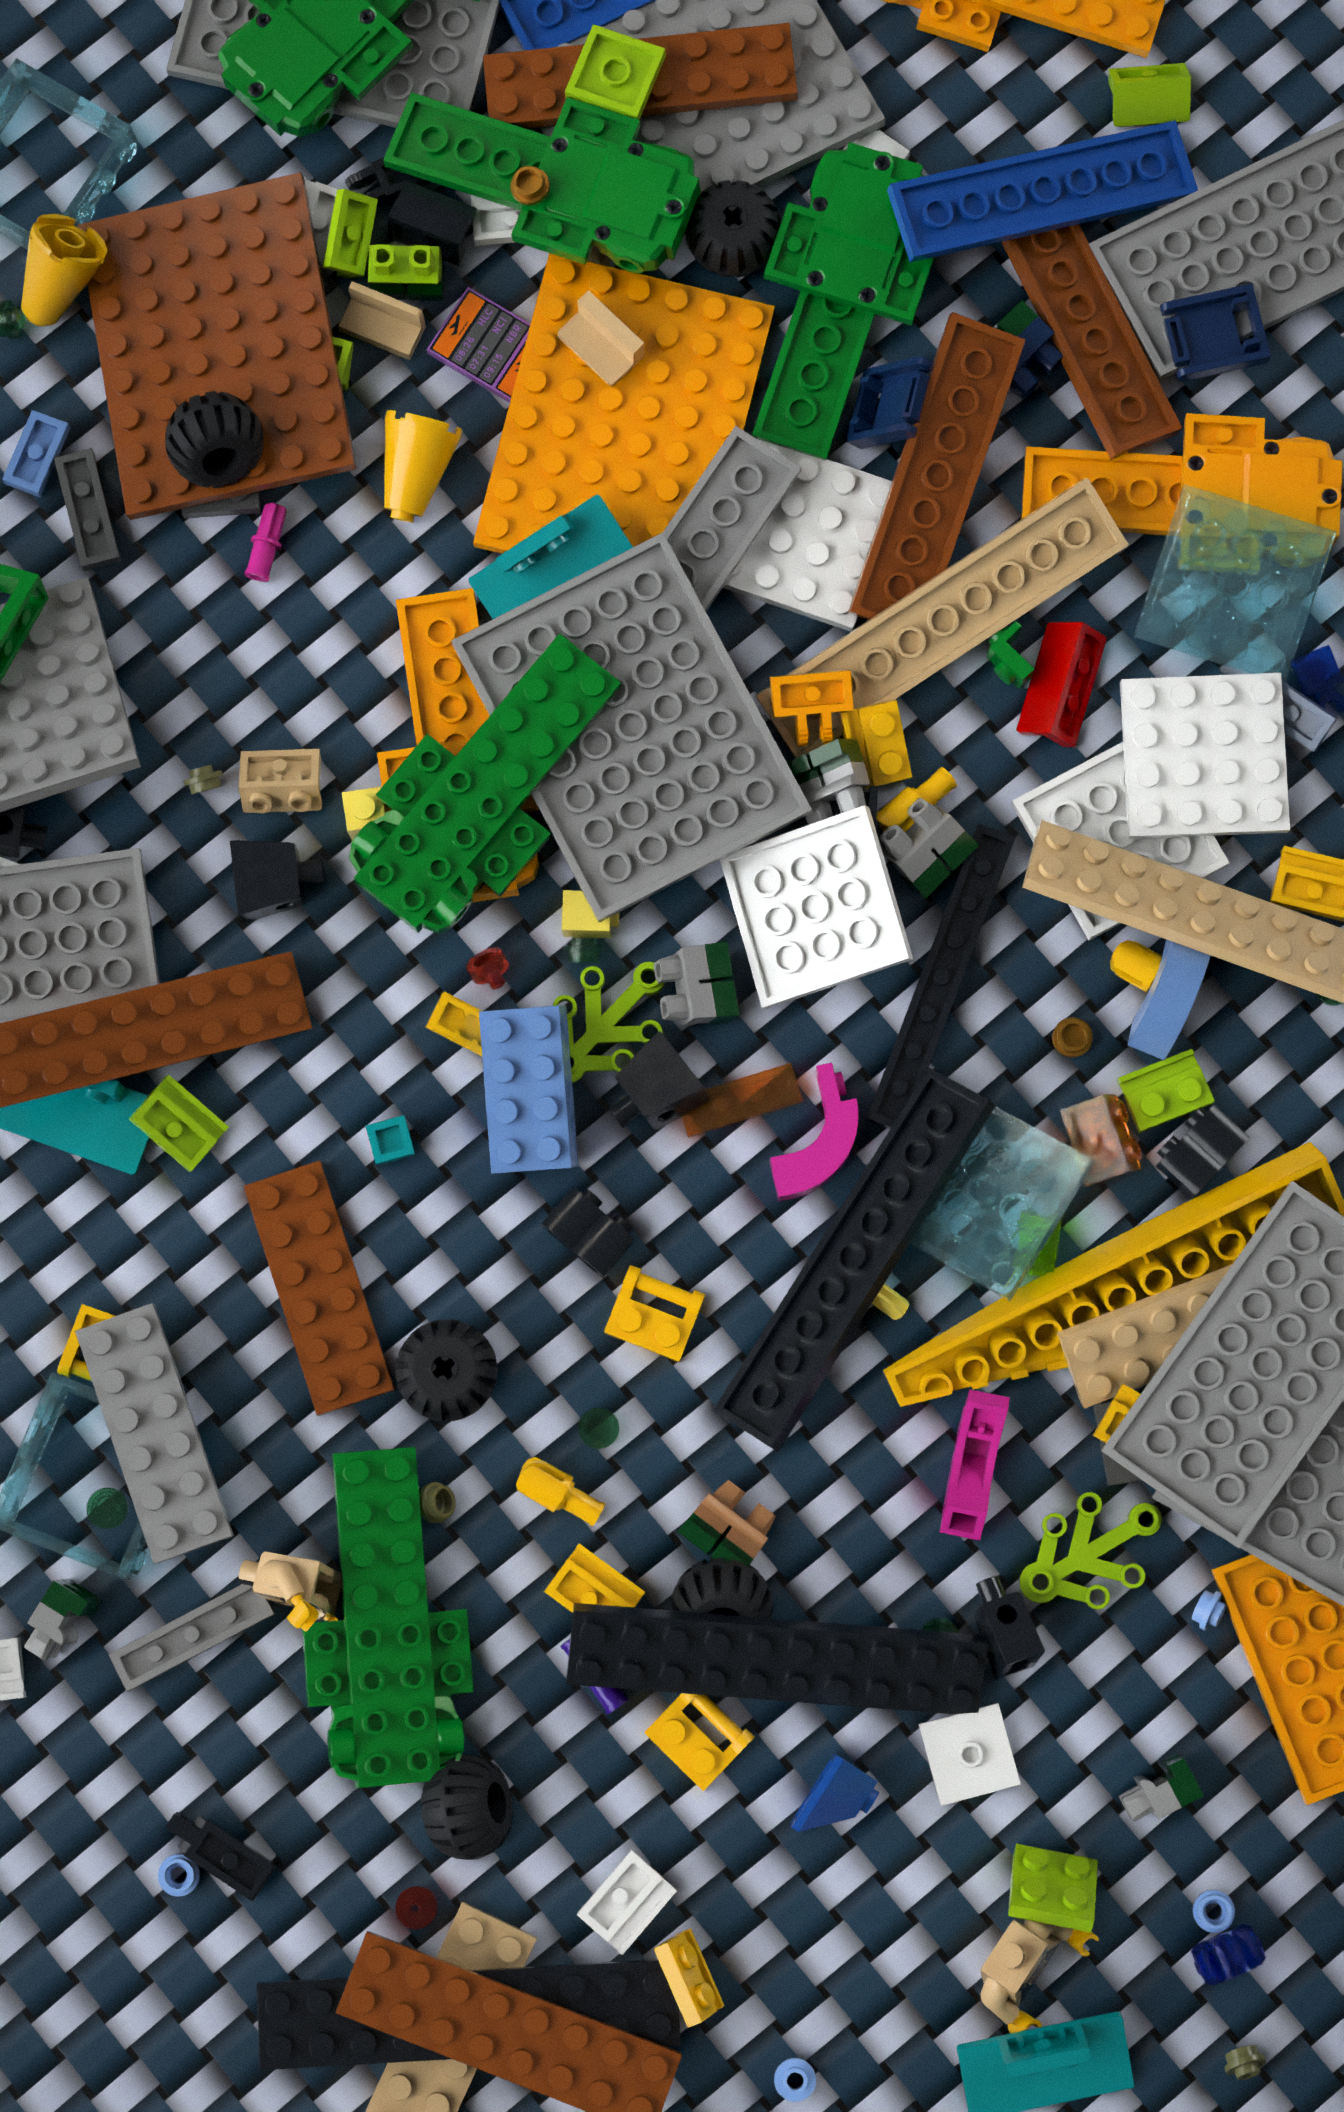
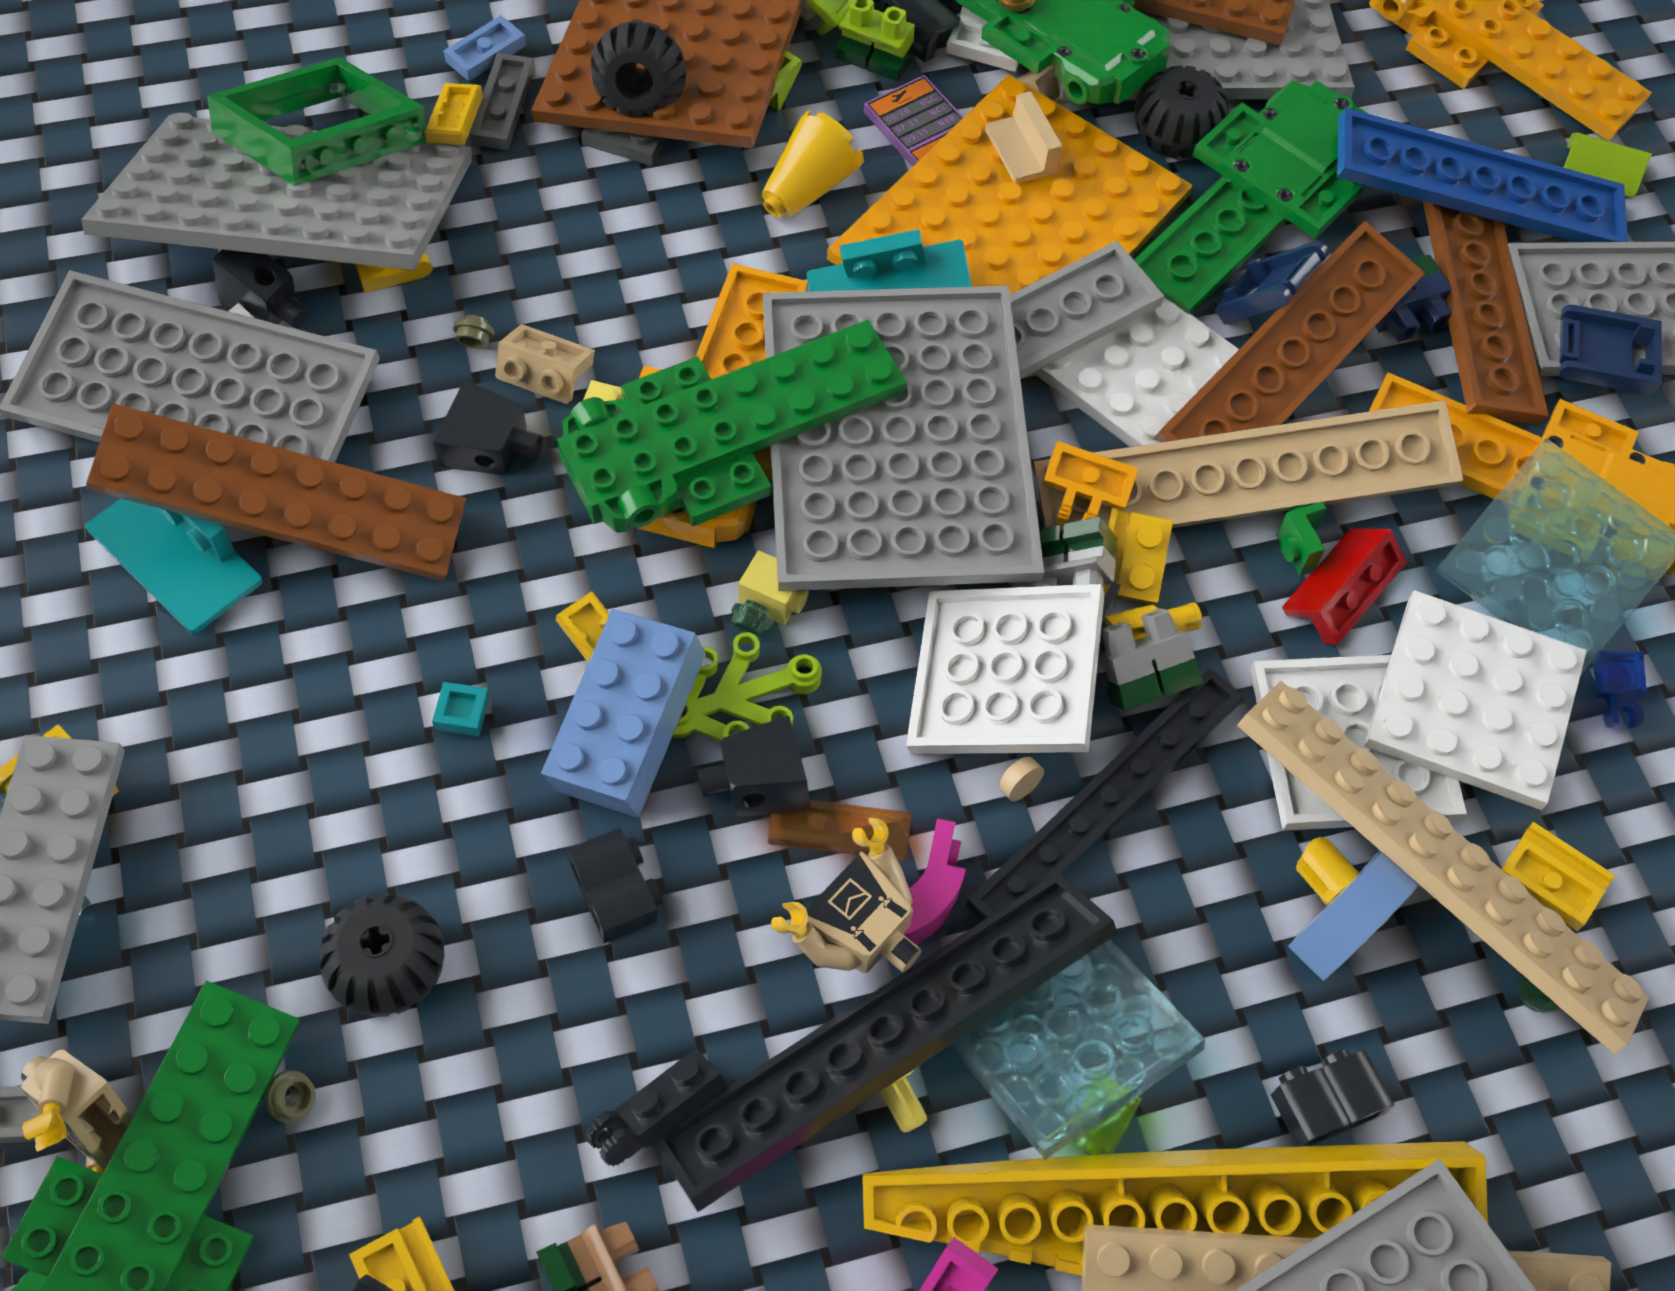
camera: 15 degrees right, 20 degrees down
lime plate [129,1075,229,1172] -> none
dark orange plate [243,1160,395,1416] -> none
dark pink axle [244,503,287,582] -> none
tan panel [338,281,426,360] -> none
clear red tile [466,947,509,990] -> none
yellow arm [516,1457,605,1526] -> none
clear green plate [579,1408,619,1449] -> none
yellow plate [604,1265,706,1362] -> none
light grey hips [654,941,739,1027] -> none
pearl gold plate [1052,1017,1093,1058] -> none
clear orange bracket [1060,1094,1142,1187] -> none
lime plate [1117,1049,1215,1133] -> none
sand blue plate [1282,681,1338,752] -> none
none -> yellow plate [424,83,483,145]
none -> black hinge [585,1048,726,1167]
none -> torso [771,818,922,973]
none -> tan tile [999,757,1044,802]

